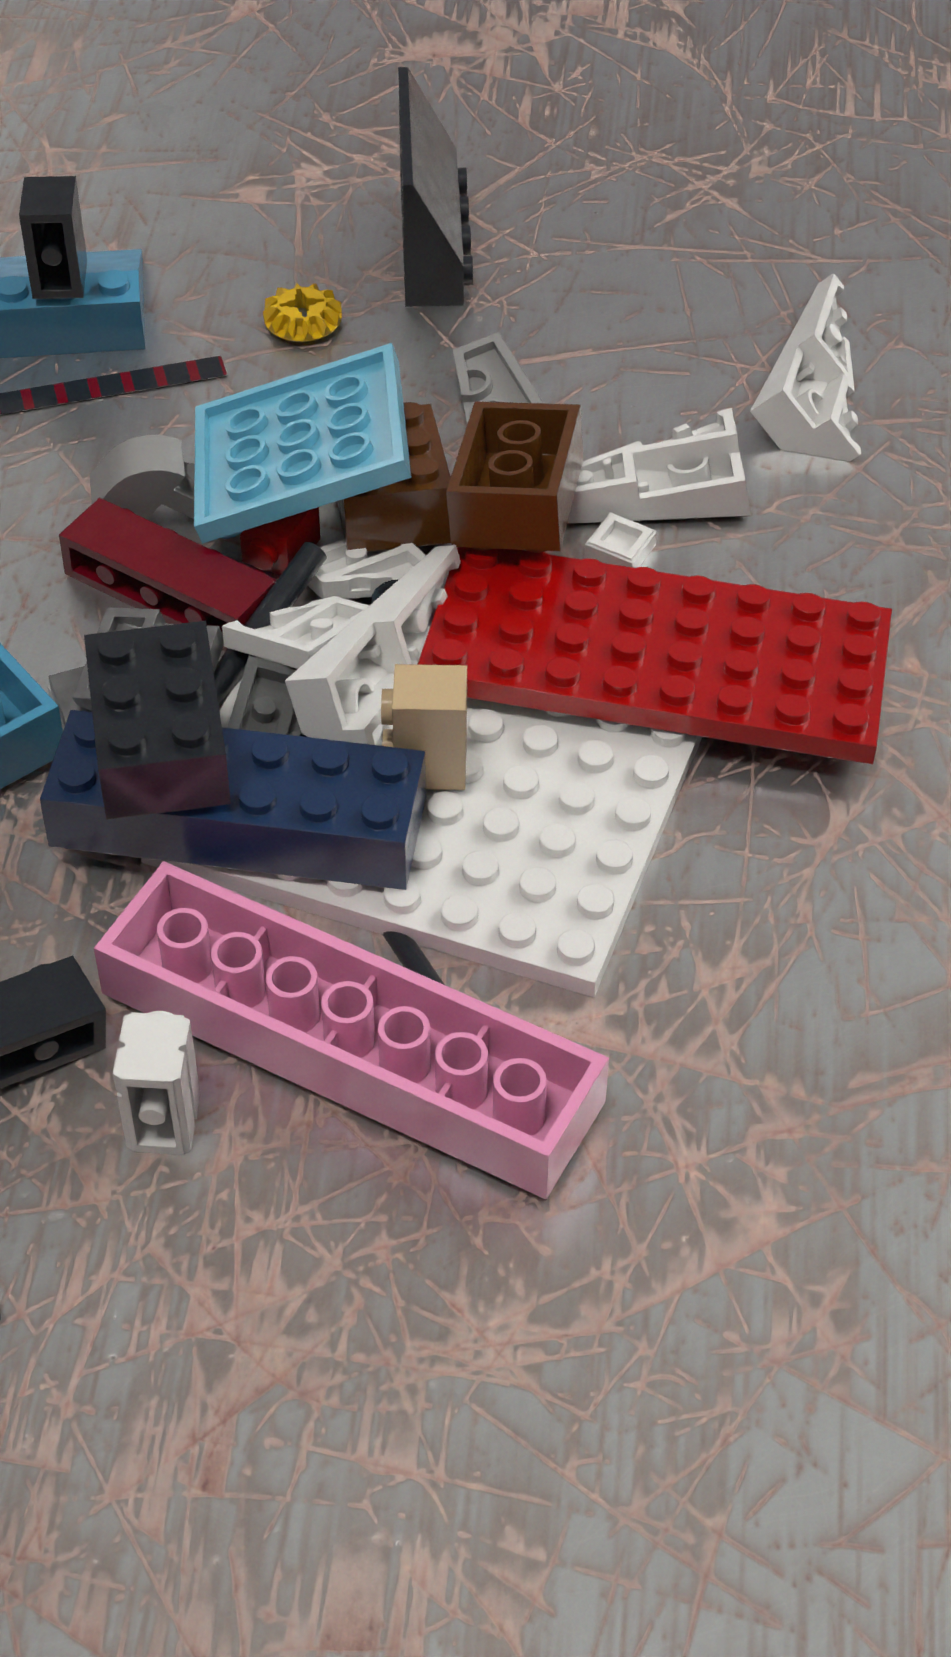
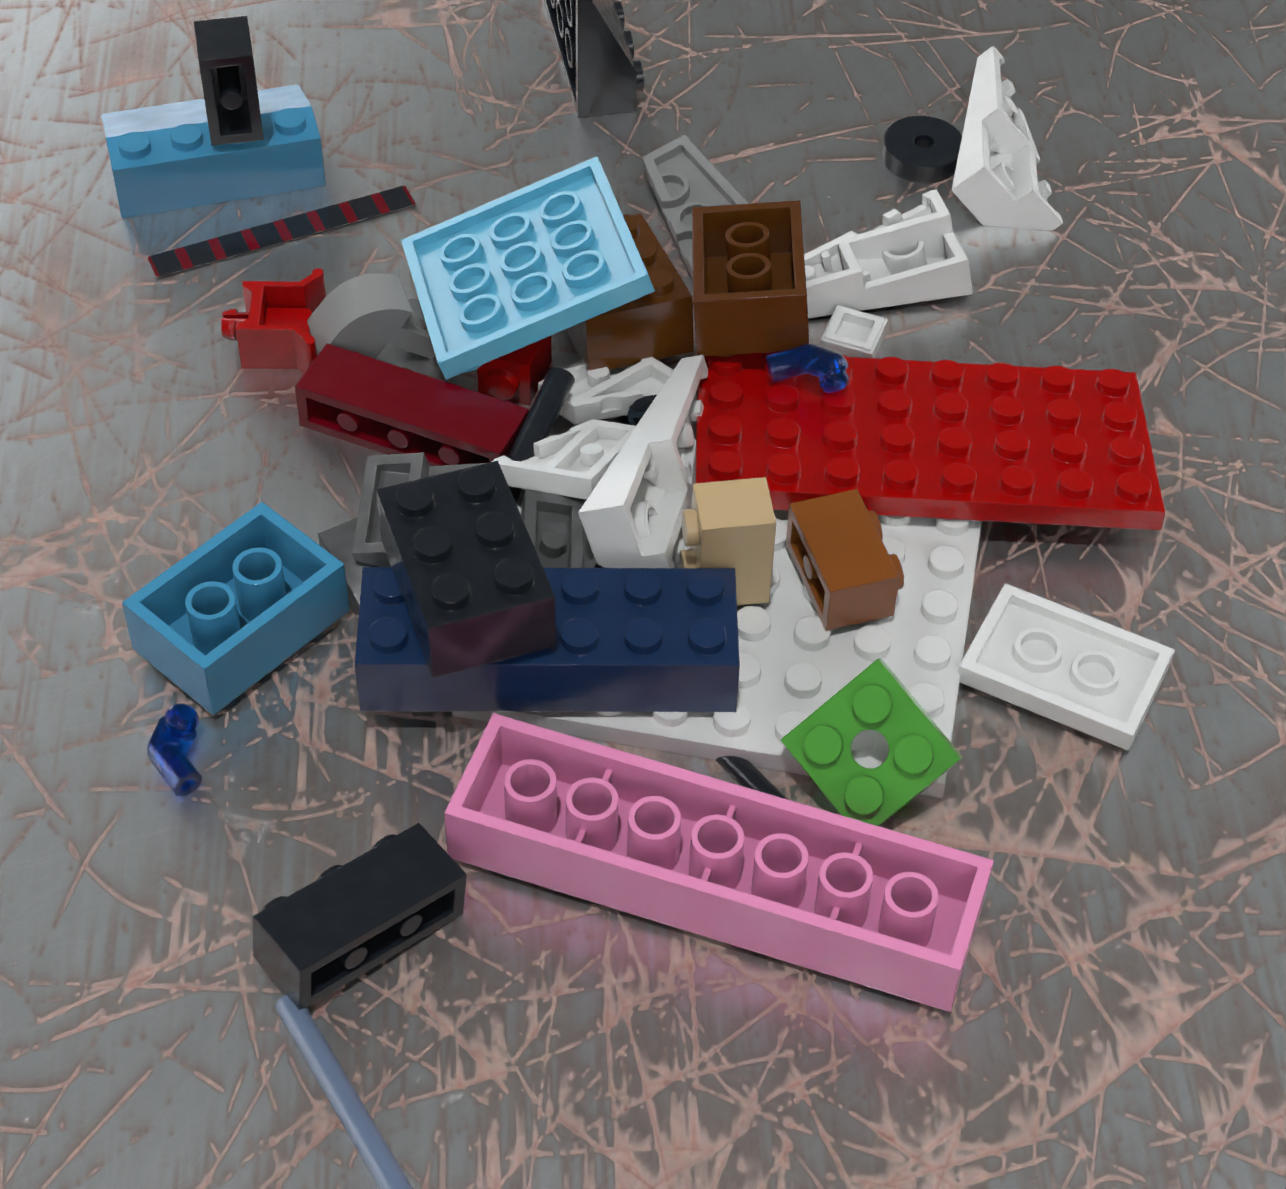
camera: 10 degrees left, 0 degrees up
white brick [113,1011,200,1155] -> none
yellow gear [263,282,342,342] -> none
none -> red piece [221,268,326,374]
none -> clear blue arm [765,343,850,393]
none -> bright green piece [781,658,963,826]
none -> dark orange brick [786,489,904,631]
none -> black piece [882,116,962,183]
none -> white plate [958,583,1175,751]

